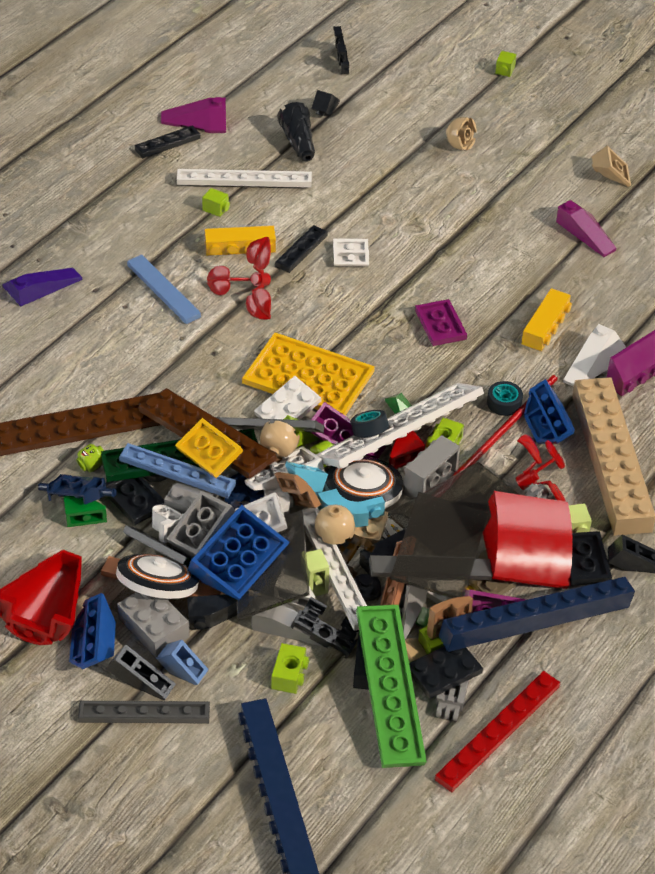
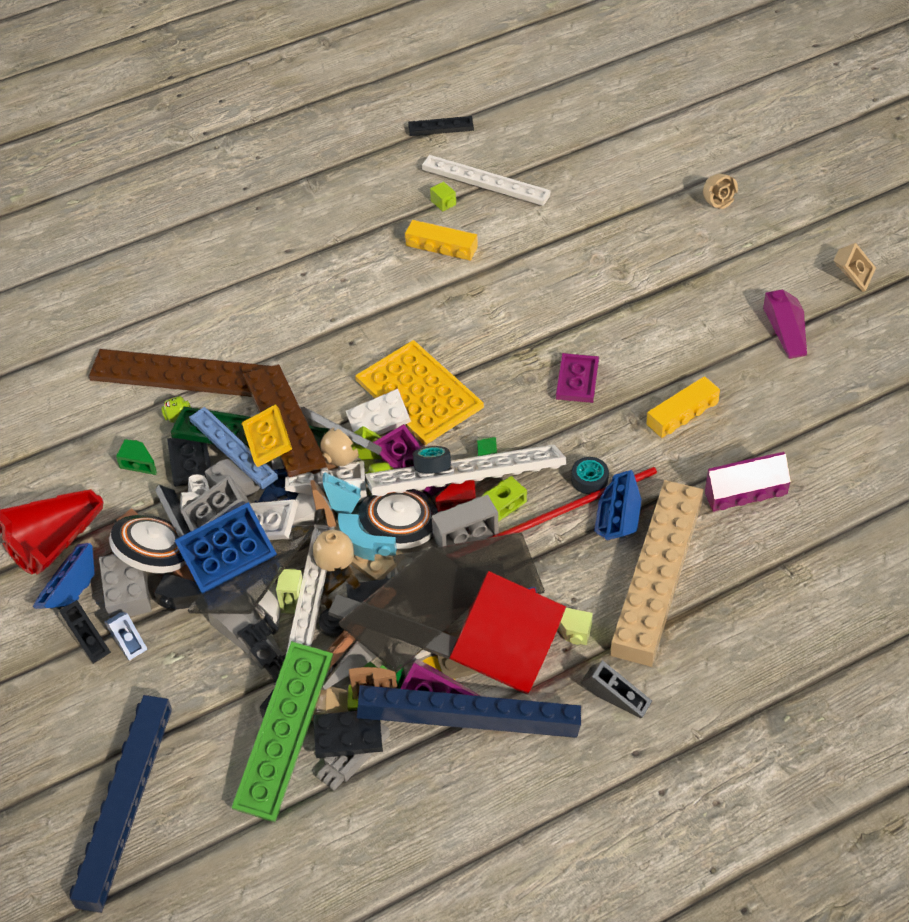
camera: 30 degrees right, 5 degrees up
dark purple wedge [3,268,82,307] -> none
dark blue plate [38,474,116,504] -> none
dark grey tile [78,700,210,724] -> none
medium blue tile [127,255,201,324] -> none
magenta wedge [161,97,226,133] -> none
red plant [207,237,271,320] -> none
lime brick [271,643,309,694] -> none
black tile [275,225,328,273] -> none
black cone [277,102,315,162] -> none
black slope [311,90,340,117] -> none
black piece [333,26,349,74] -> none
white slope [333,239,369,266] -> none
red plate [435,671,561,793] -> none
lime brick [495,51,517,77] -> none
red plant [515,434,566,502] -> none
light grey gear [526,483,550,499] -> none
white wedge [563,324,626,387] -> none
black plate [570,531,612,585] -> none

